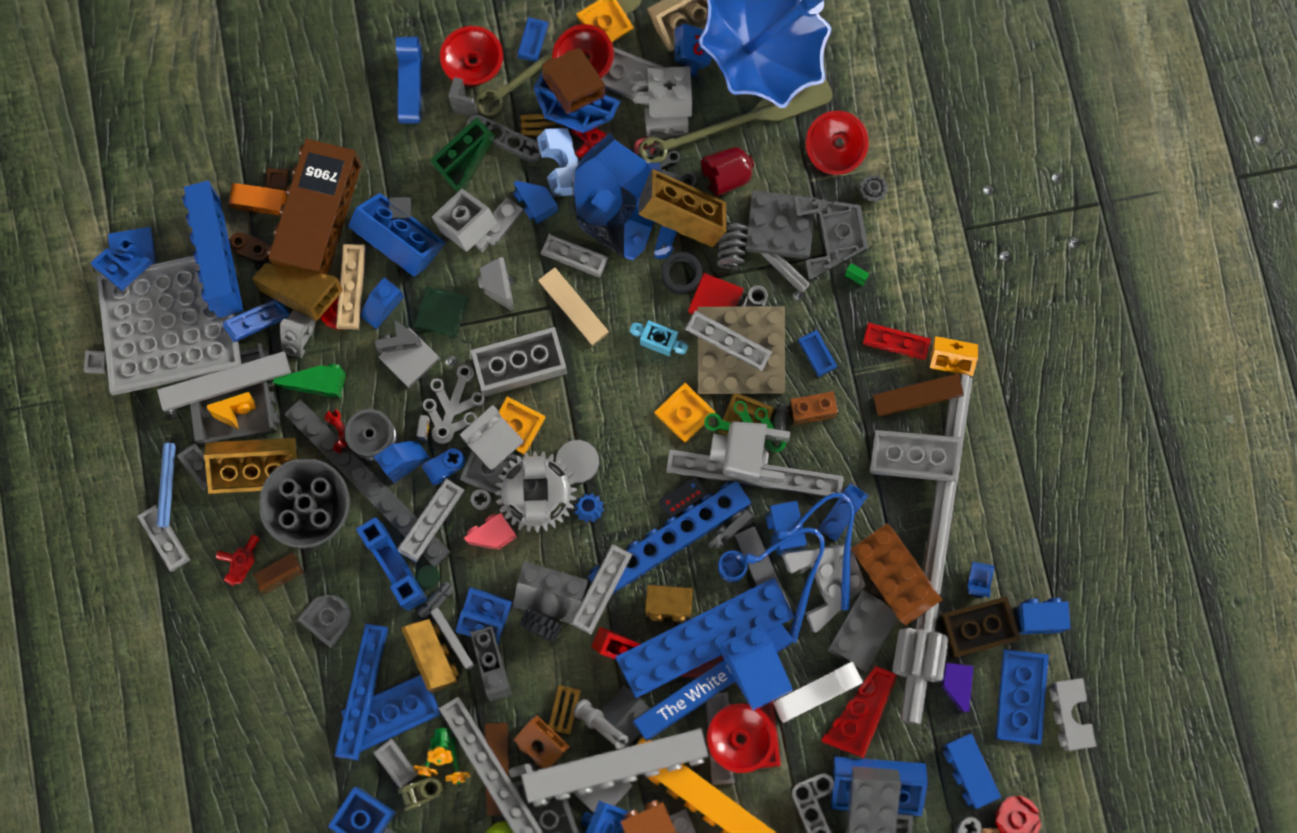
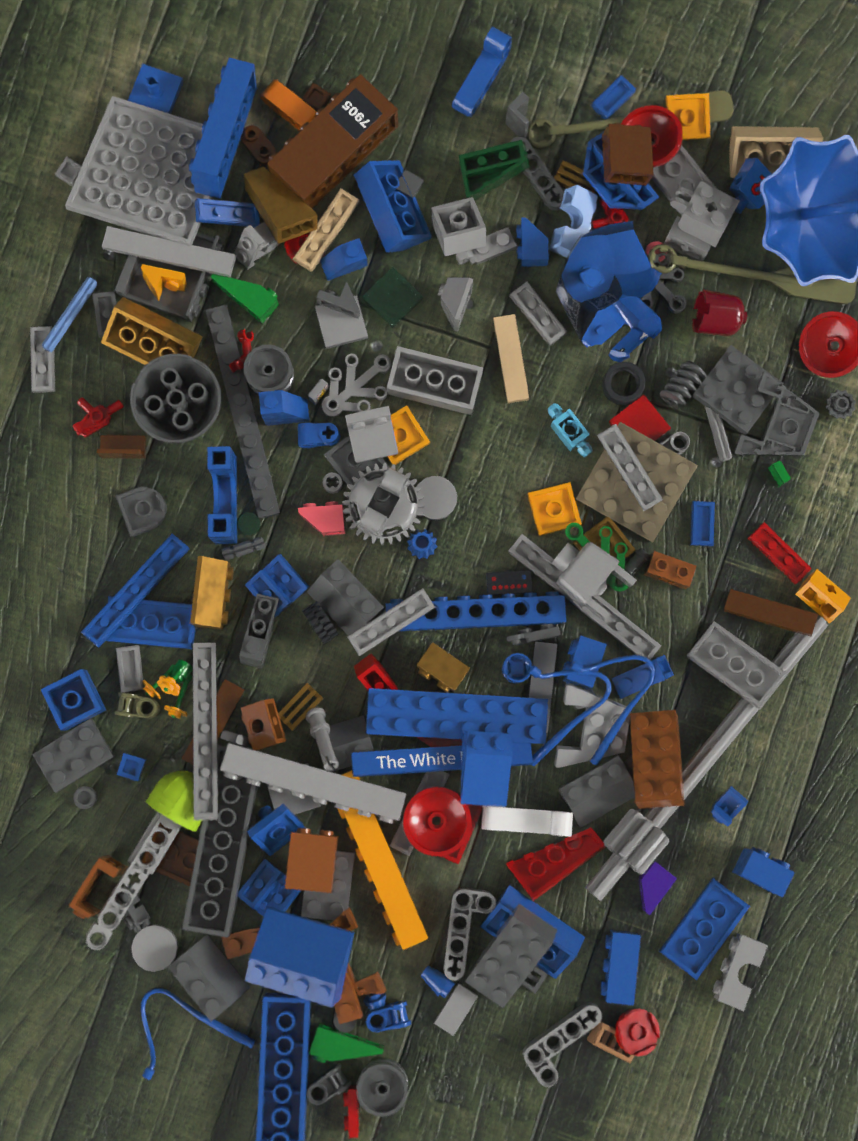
camera: 25 degrees right, 5 degrees up
blue wing [91,248,152,291] -> none
light grey tile [398,479,464,562] -> none
light grey tile [431,607,475,670] -> none
red dish [440,26,503,87] -> none
pearl gold slope [639,169,726,247] -> none
dark brown brick [939,596,1021,659] -> none

